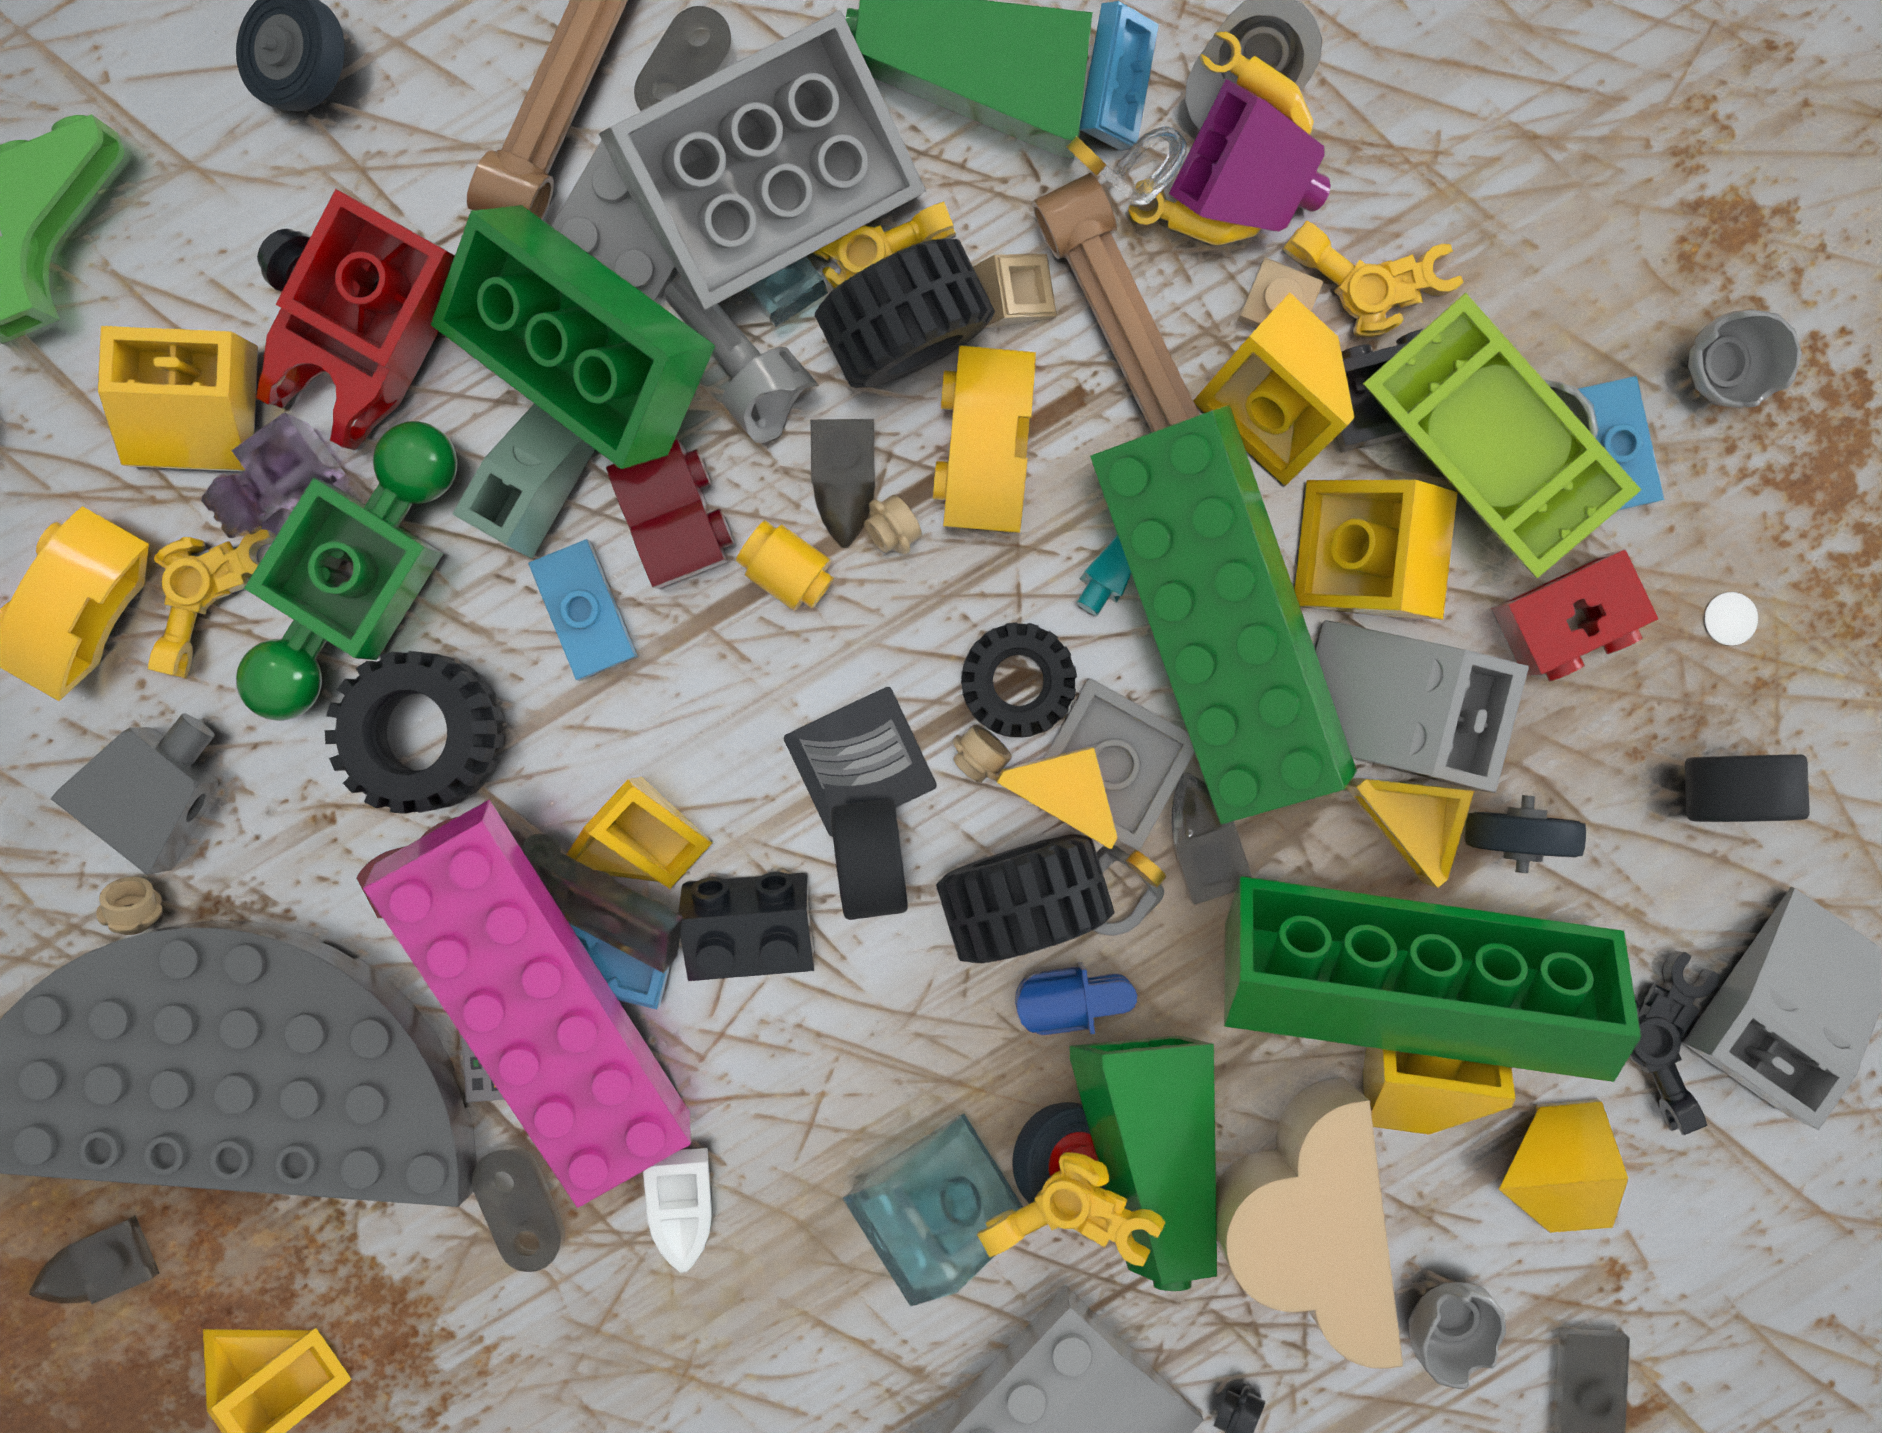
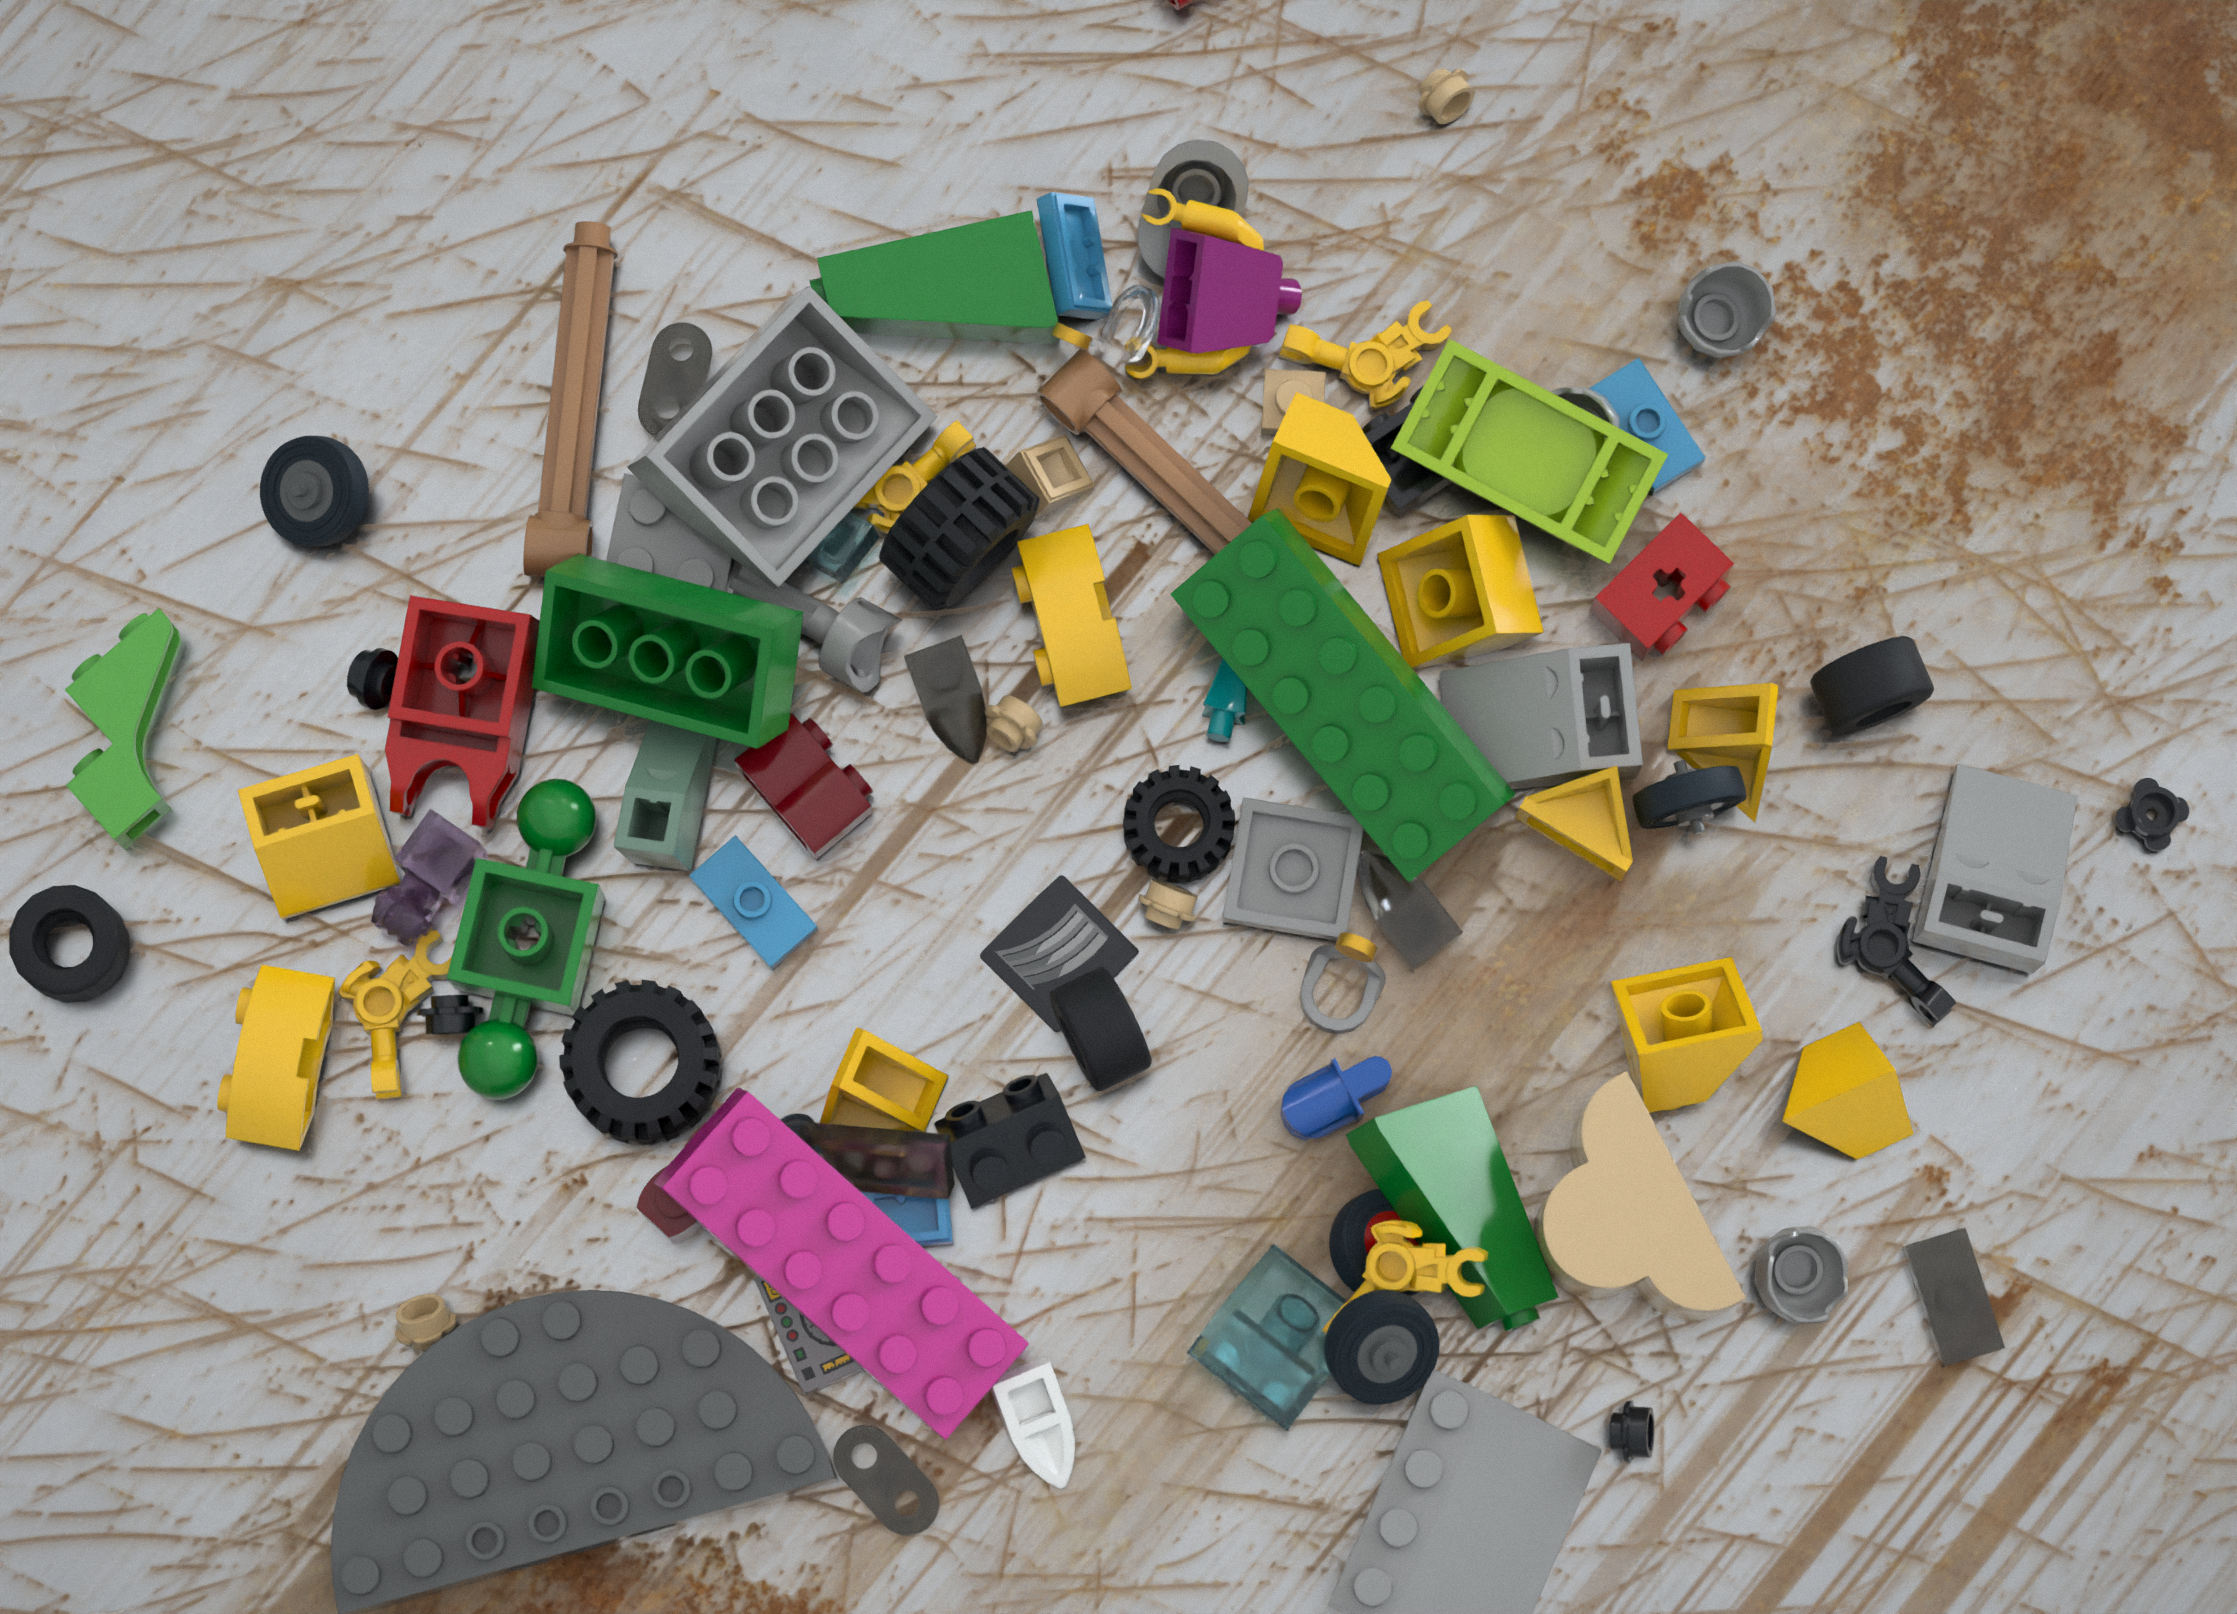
camera: 20 degrees left, 10 degrees down
dark grey torso [51,713,219,875] -> none
yellow brick [736,520,834,611] -> none
black tyre [936,834,1115,964] -> none
yellow slope [996,747,1117,849] -> none
green brick [1224,876,1641,1082] -> none
white sticker [1705,592,1758,645] -> none
none -> black plate [417,995,484,1035]
none -> black wheel [1324,1290,1440,1405]
none -> tan plate [1418,68,1475,124]
none -> yellow slope [1667,683,1779,822]

